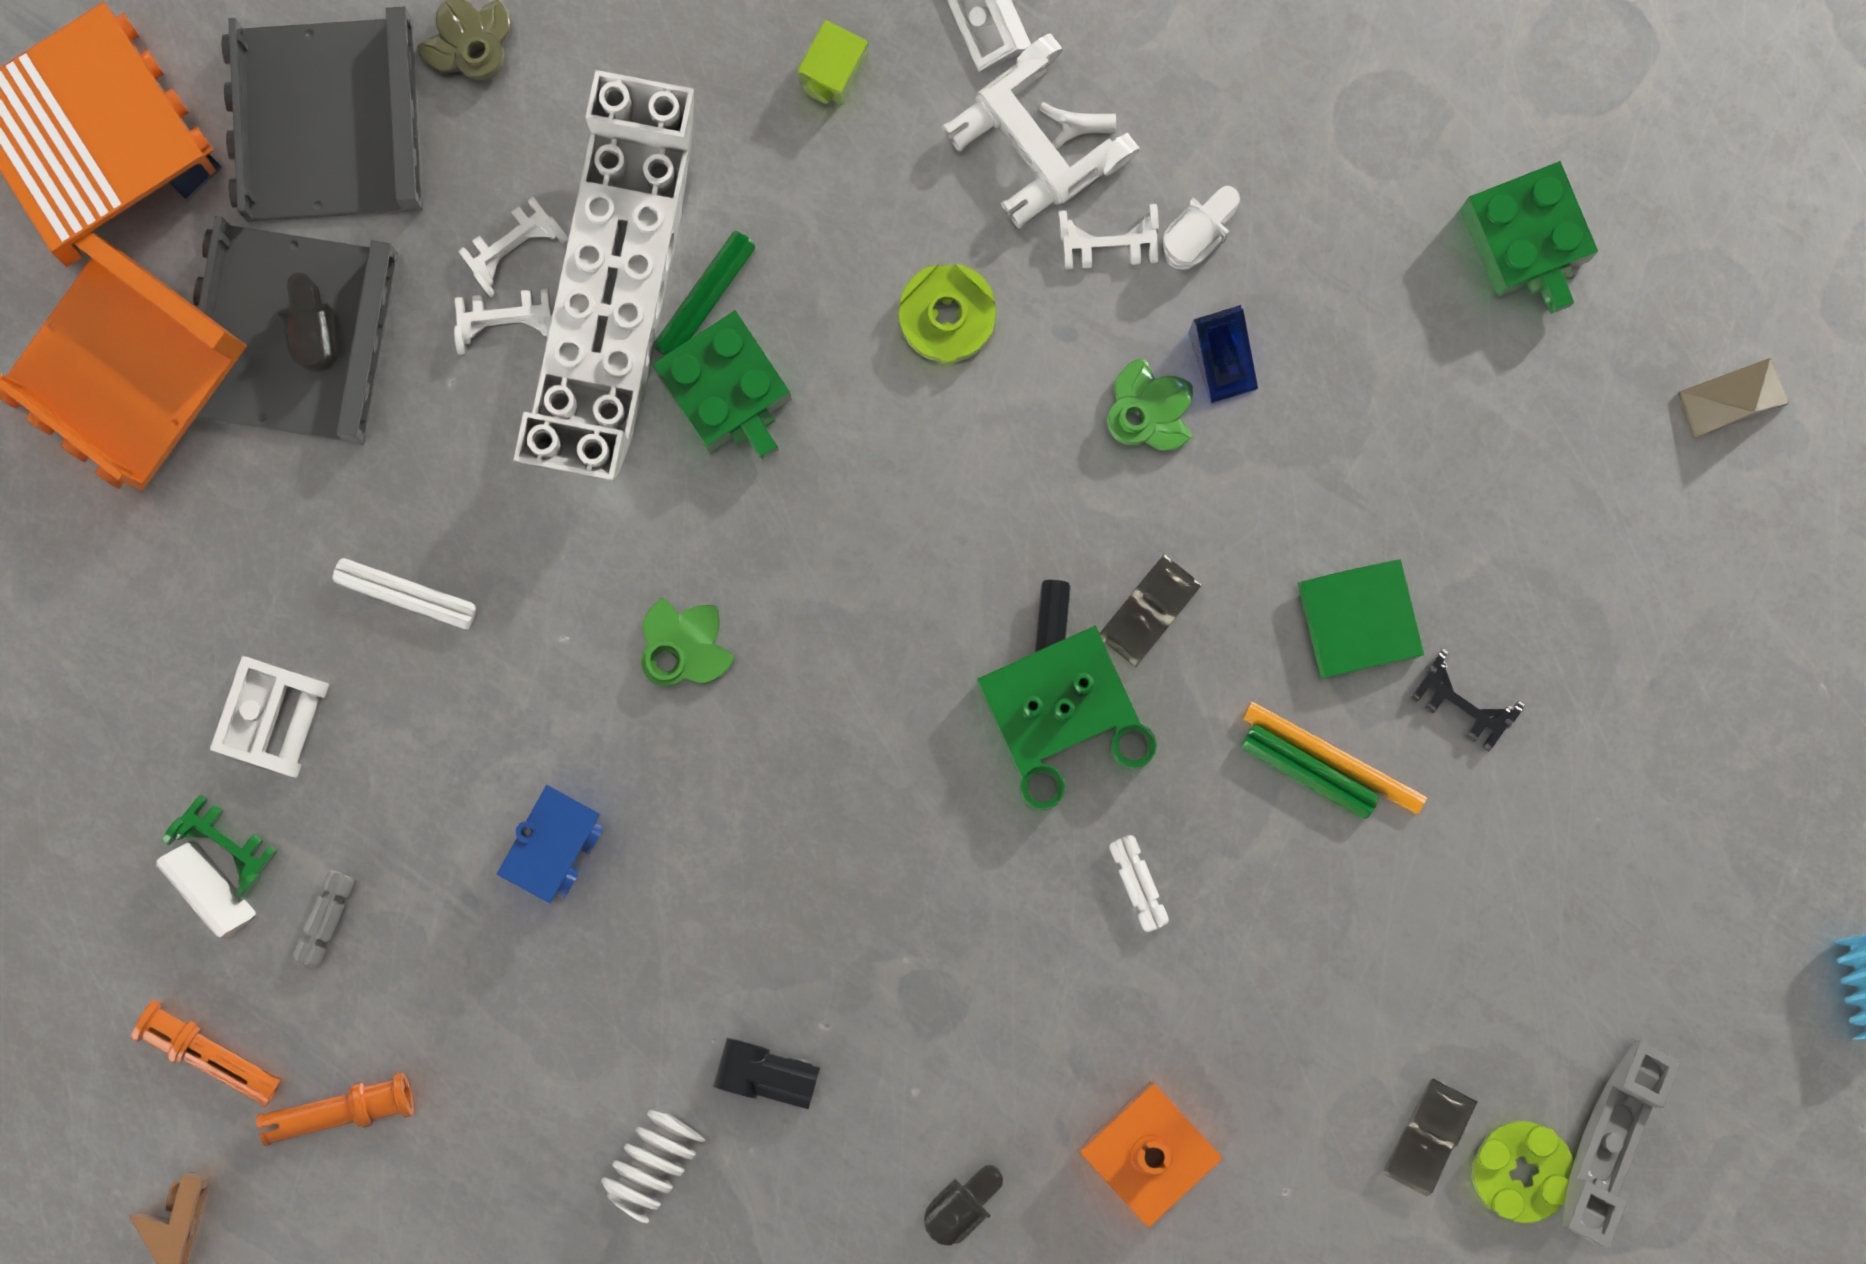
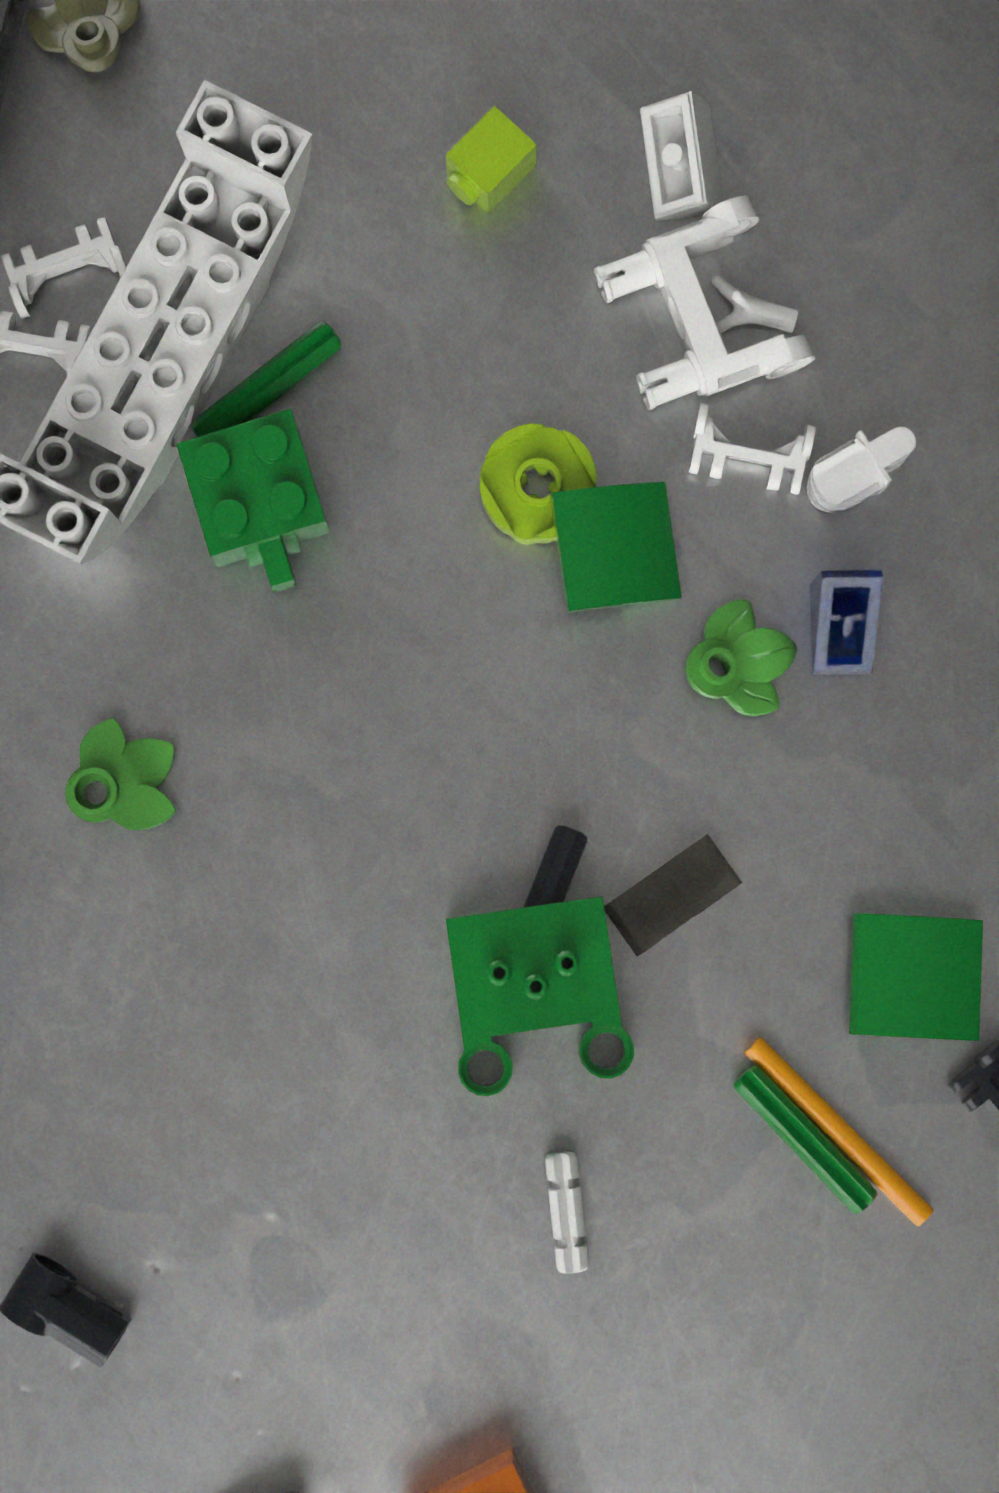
camera: 20 degrees right, 0 degrees up
none -> green slope [550,482,682,613]

